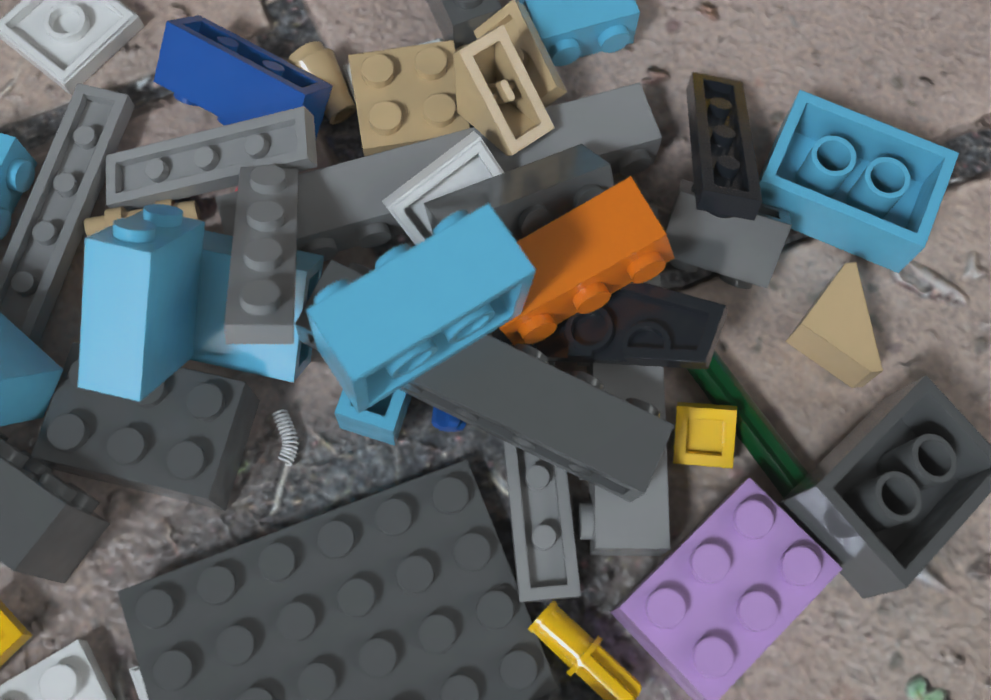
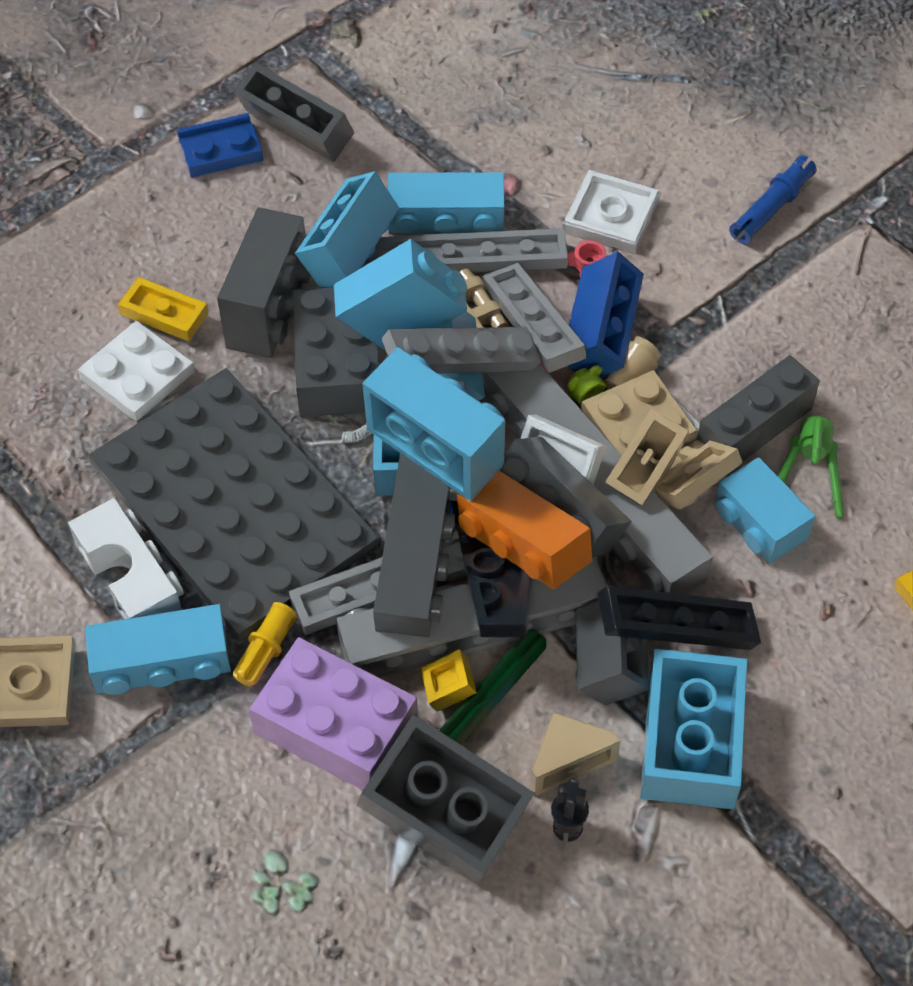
camera: 75 degrees right, 15 degrees down
none -> black axle [551,779,589,842]
none -> coral plate [567,240,606,277]
none -> lime plate [567,365,606,406]

